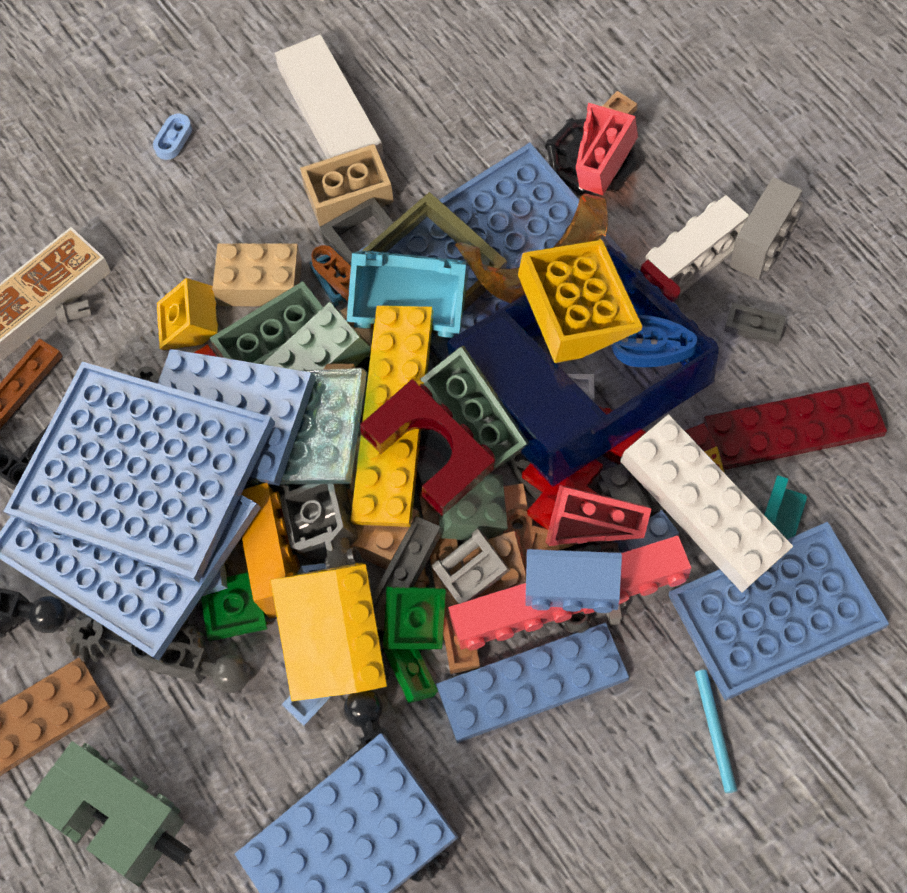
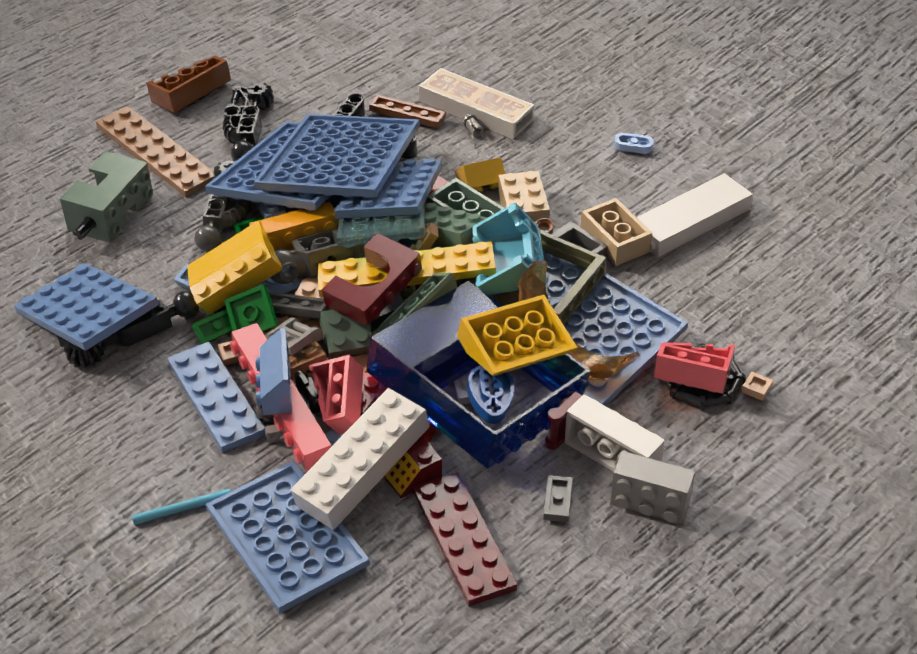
camera: 75 degrees right, 20 degrees down
teal panel [764,475,807,539] -> none

